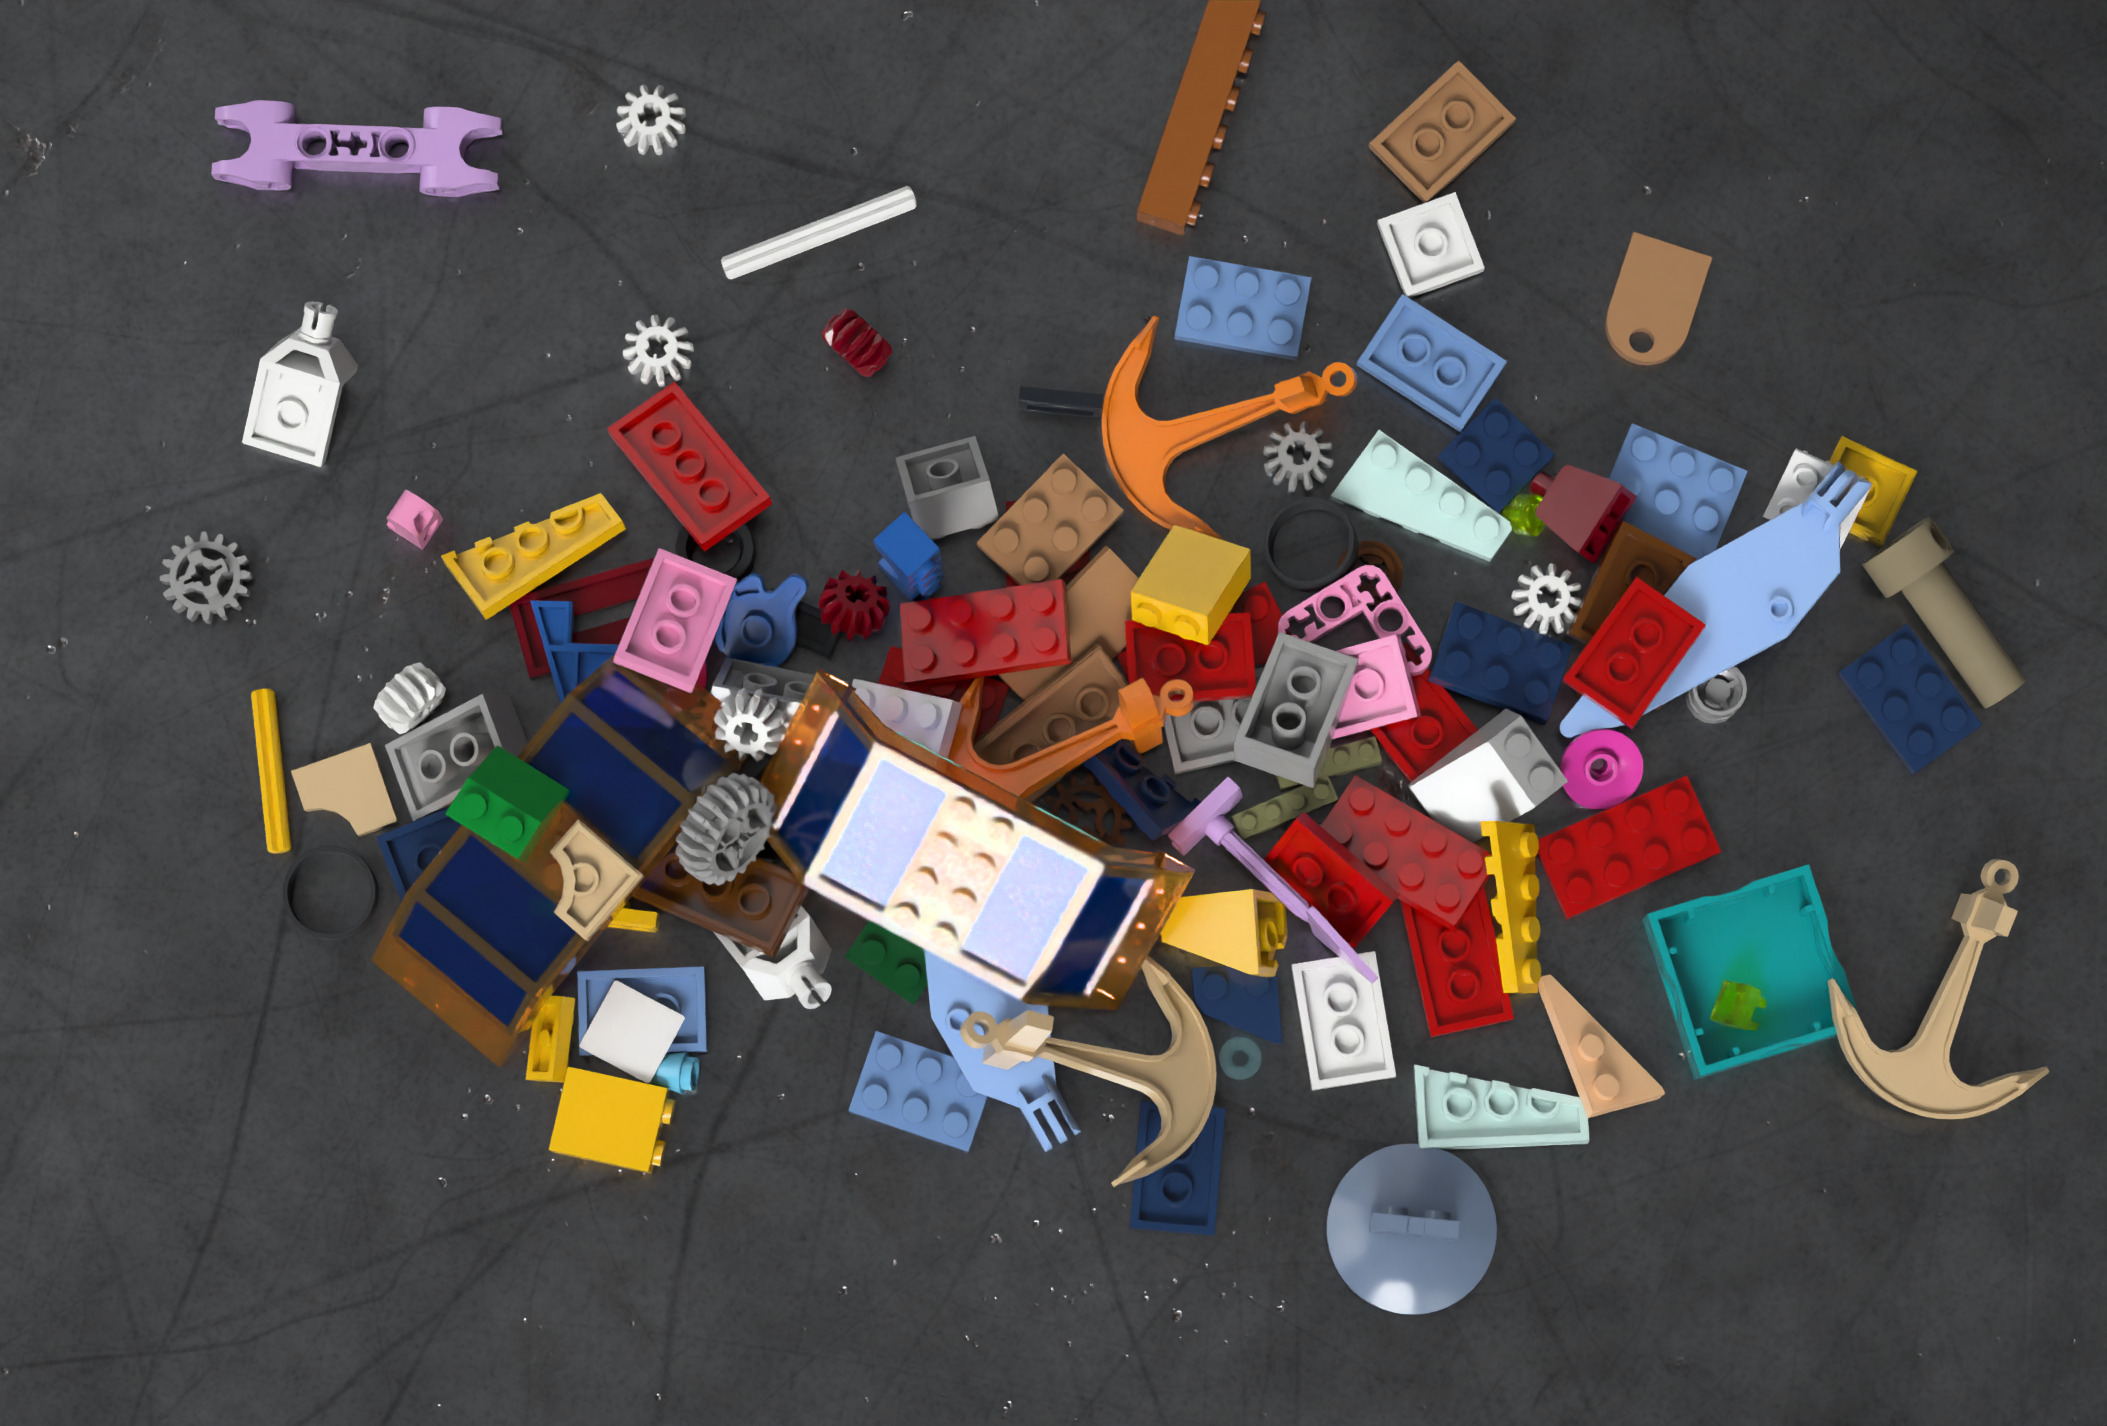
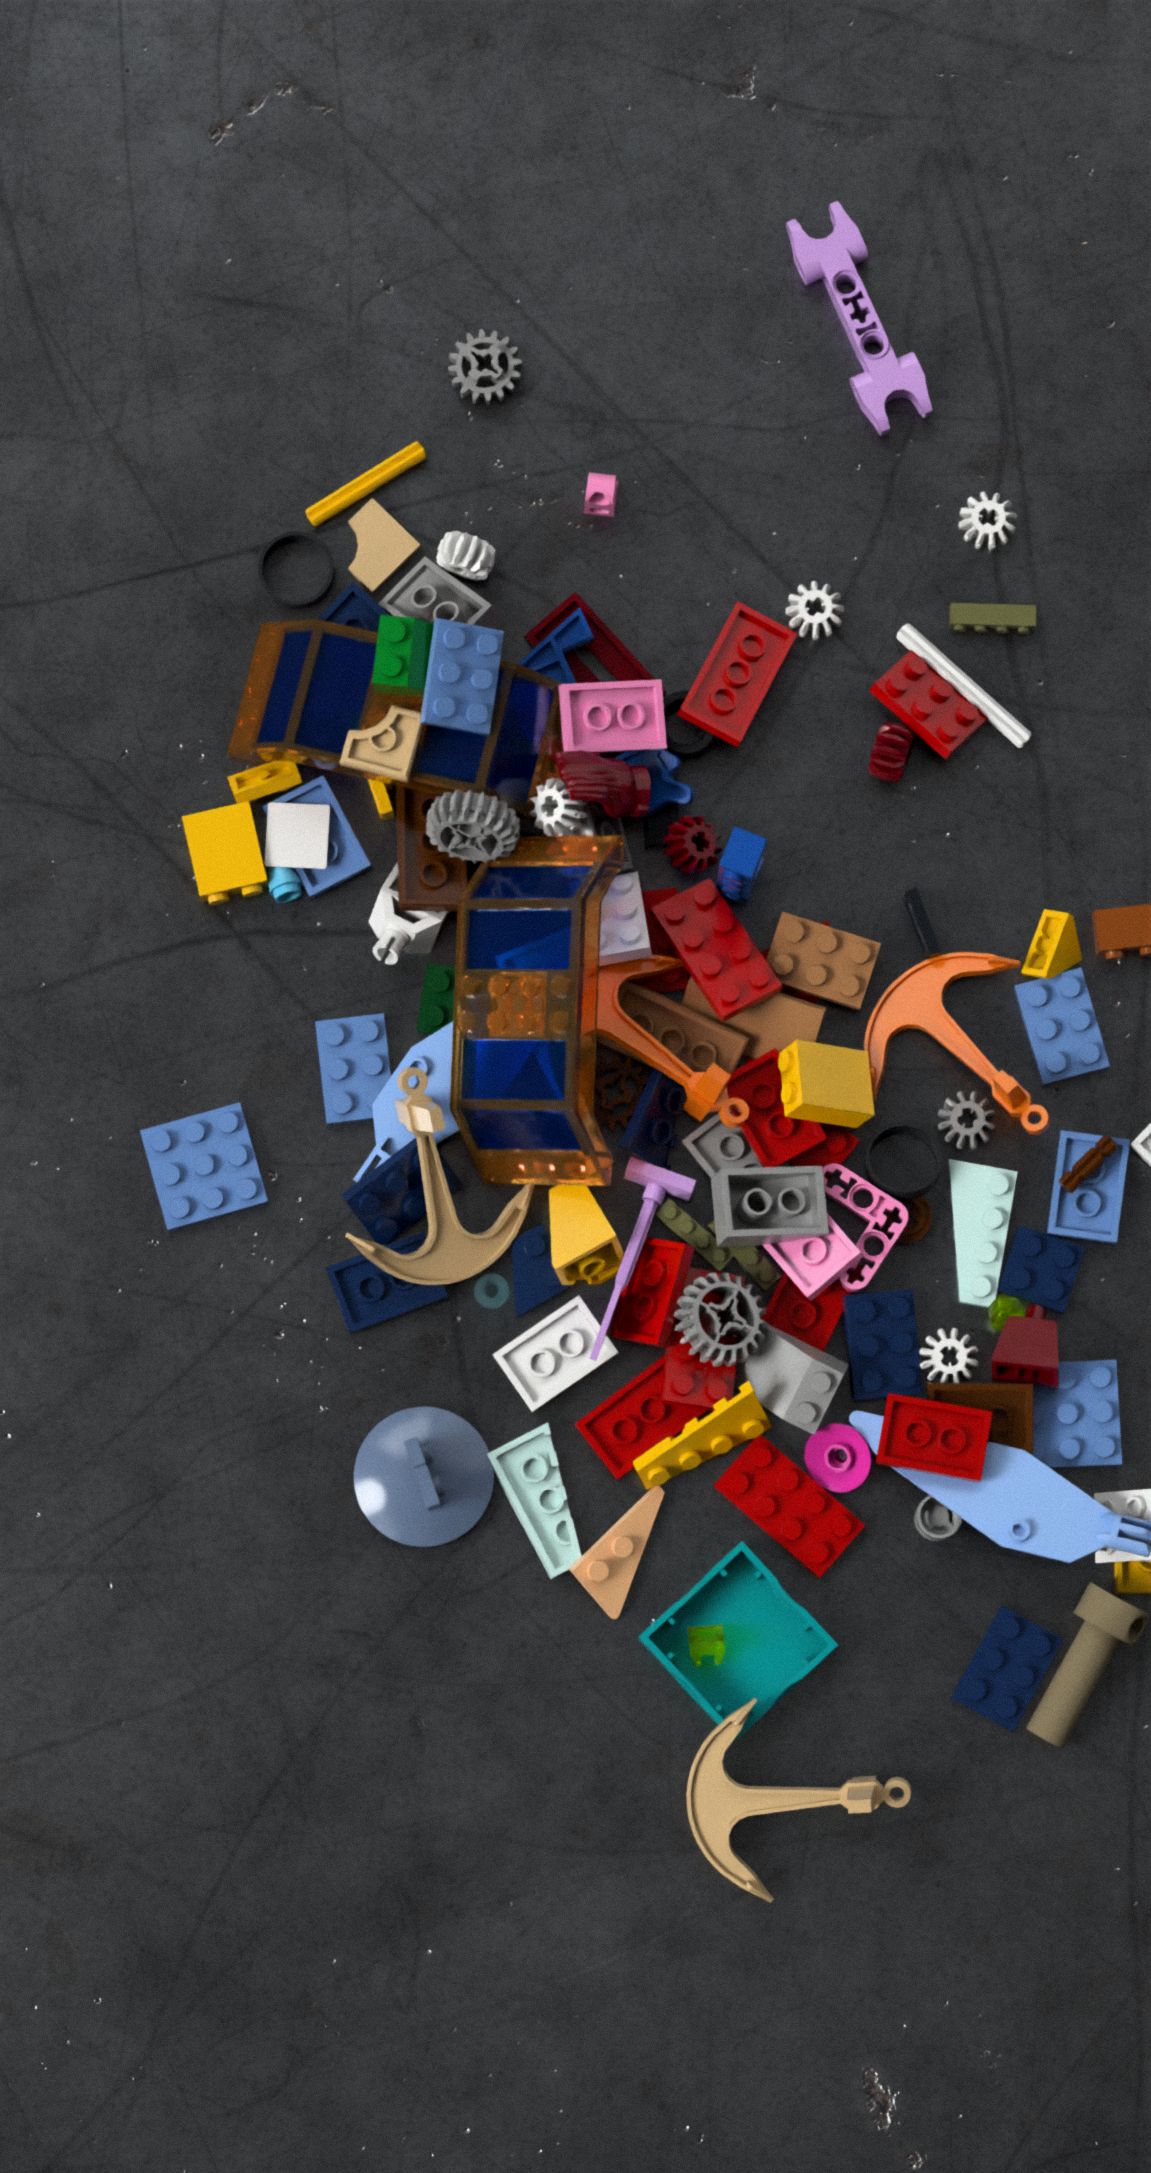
camera: 65 degrees right, 0 degrees up
white plate [242,301,358,467] -> none
yellow wing [441,493,626,620] -> none
light grey slope [895,436,999,540] -> none
none -> medium blue plate [140,1102,269,1232]
none -> dark blue plate [341,1138,463,1246]
none -> medium blue plate [420,618,504,735]
none -> dark red hair [553,750,651,818]
none -> light grey gear [673,1272,768,1367]
none -> red plate [869,650,988,760]
none -> olive piece [949,603,1037,634]
none -> yellow slope [1021,909,1082,980]
none -> reddish brown axle [1059,1135,1118,1193]

